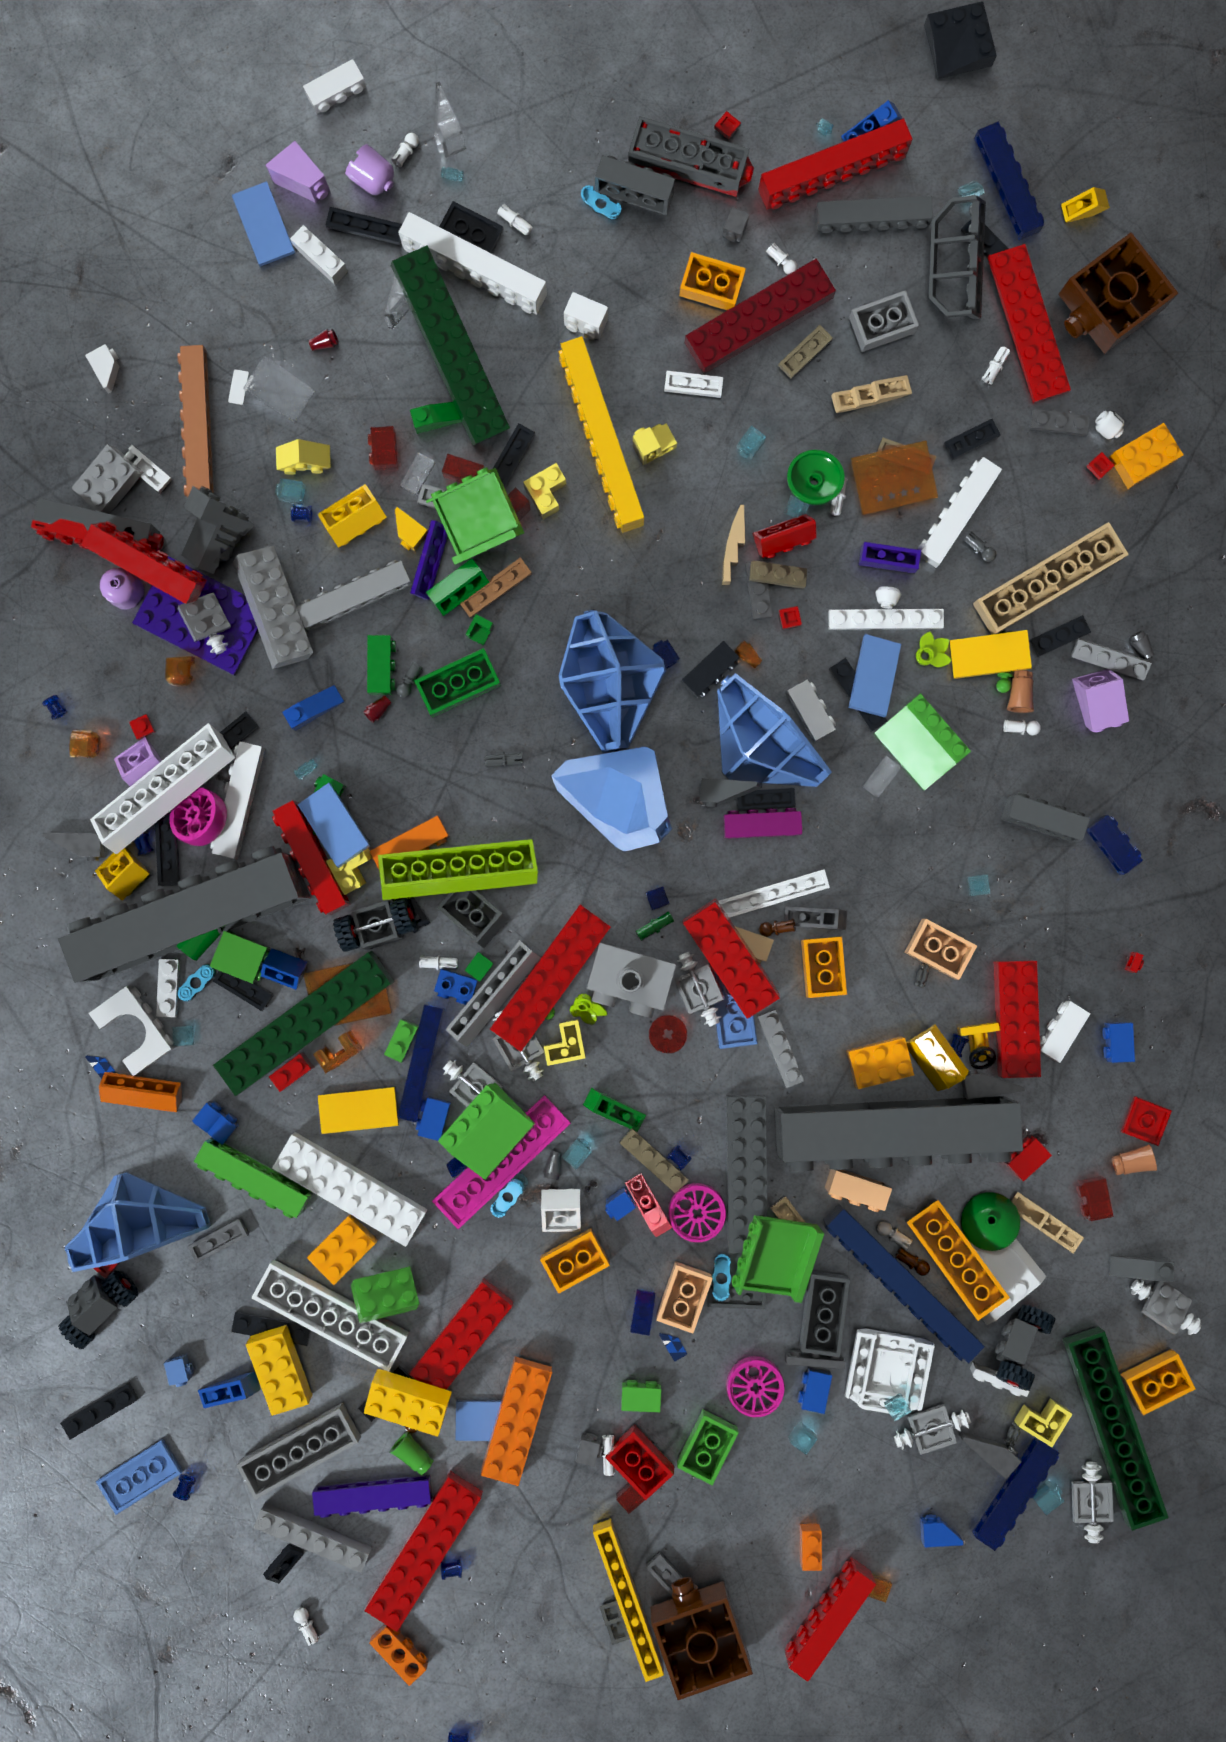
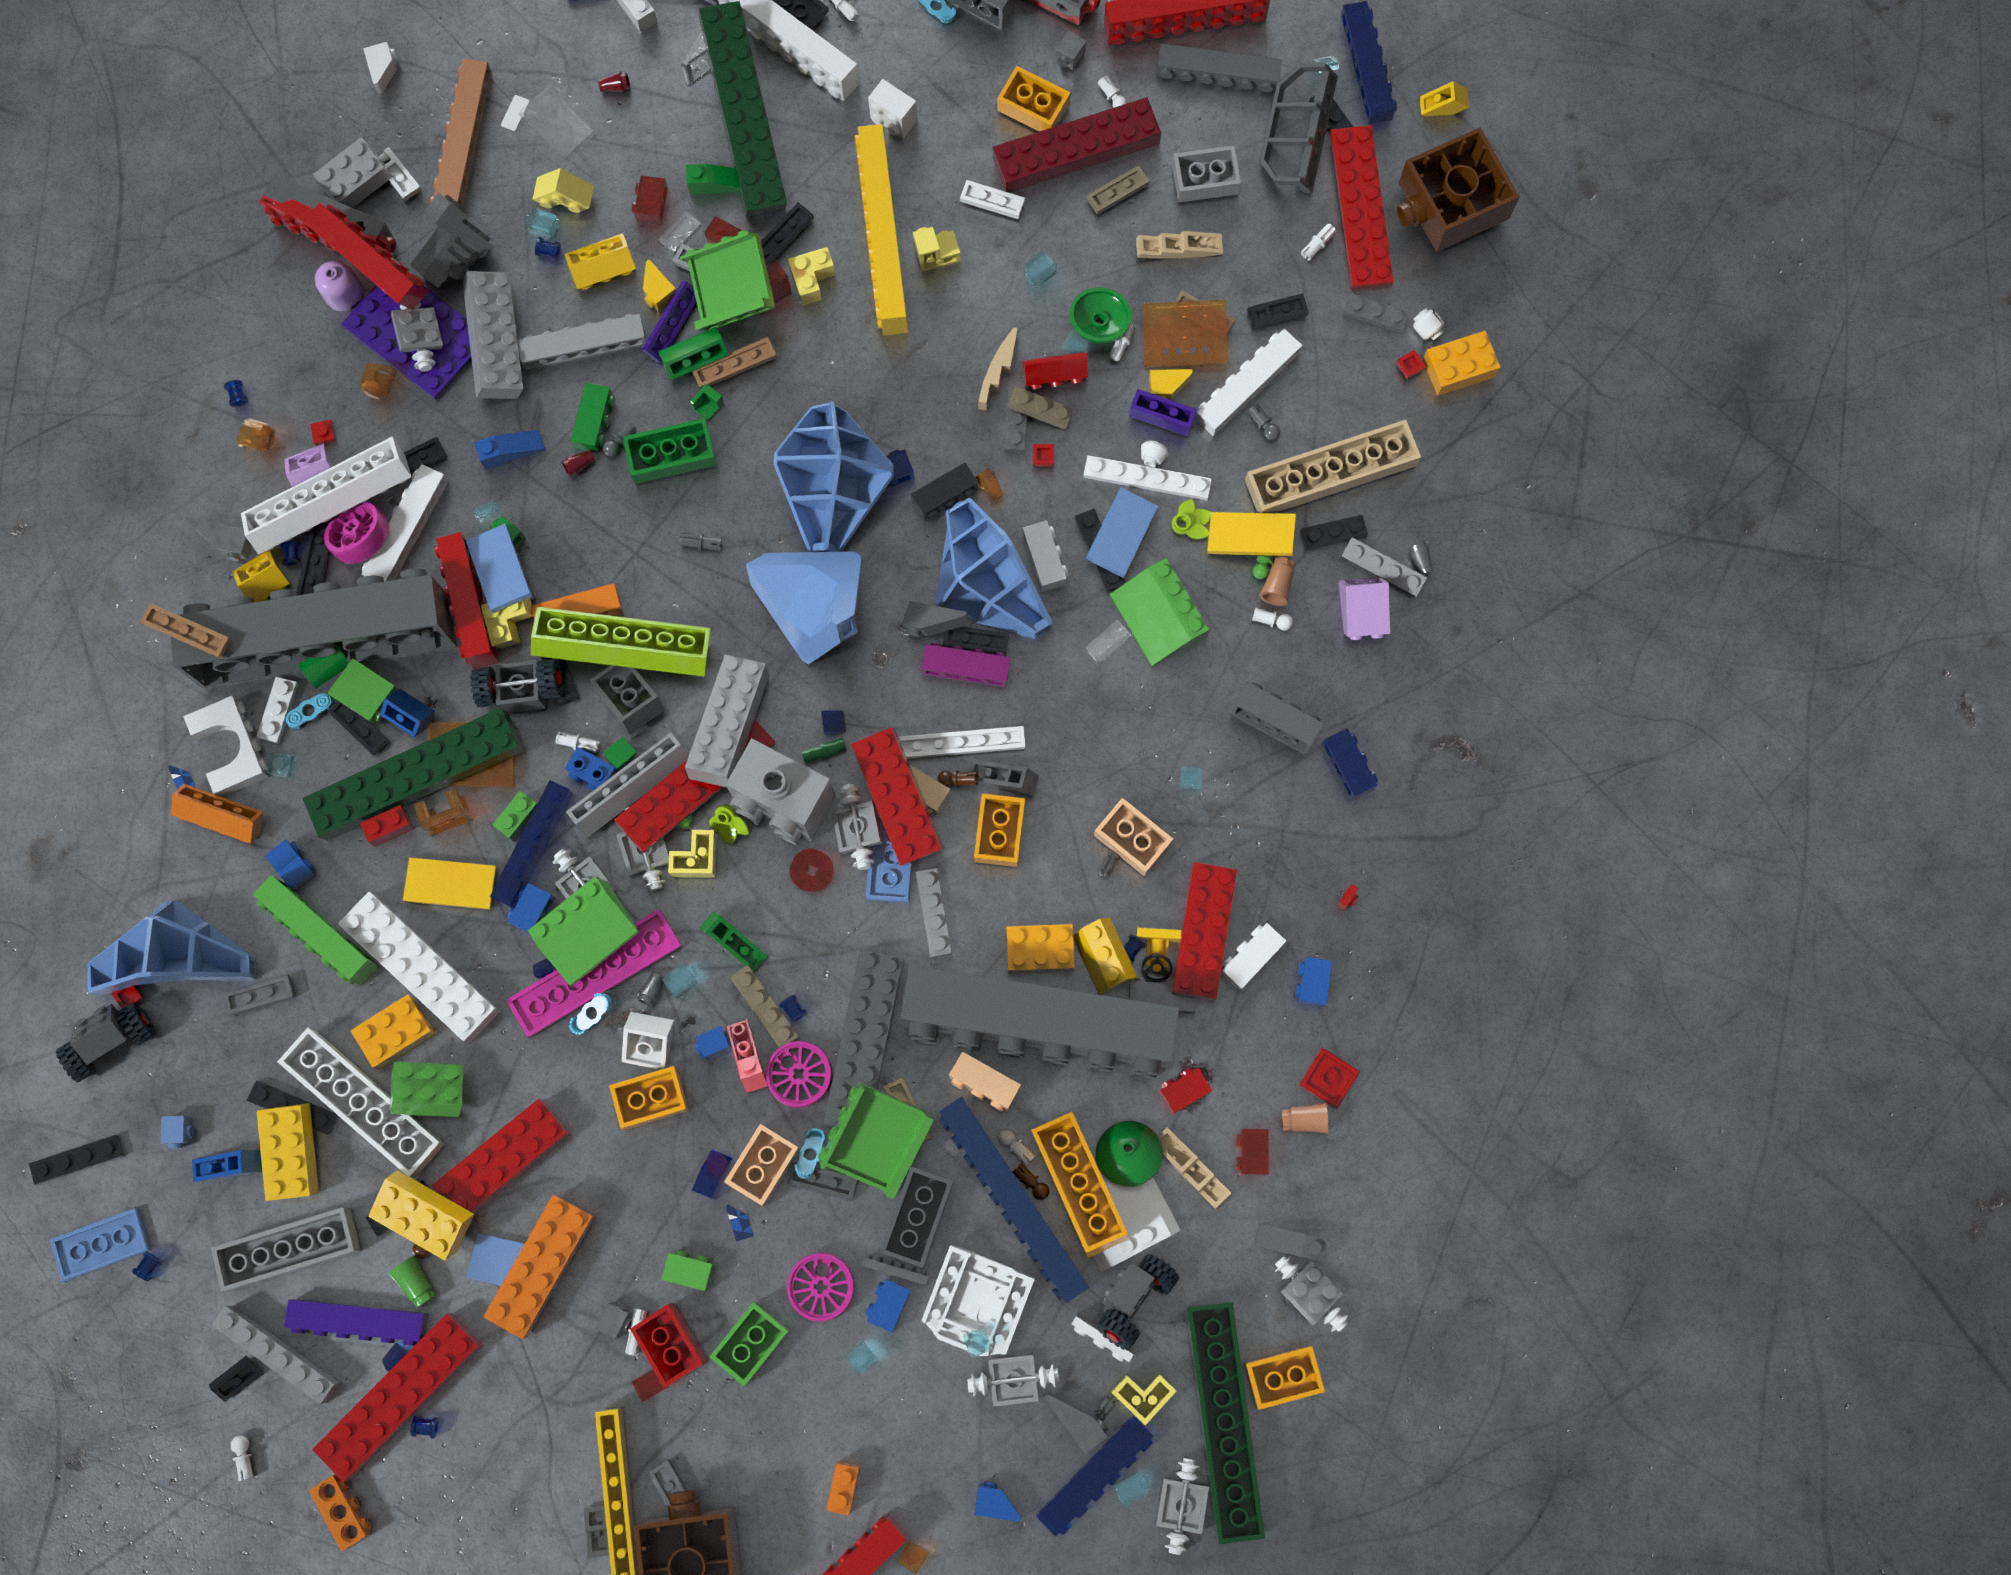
camera: 15 degrees right, 10 degrees down
none -> medium nougat plate [140,603,231,659]
none -> clear blue slope [382,1343,408,1371]
none -> light grey brick [685,655,769,787]
none -> yellow slope [1149,369,1192,400]

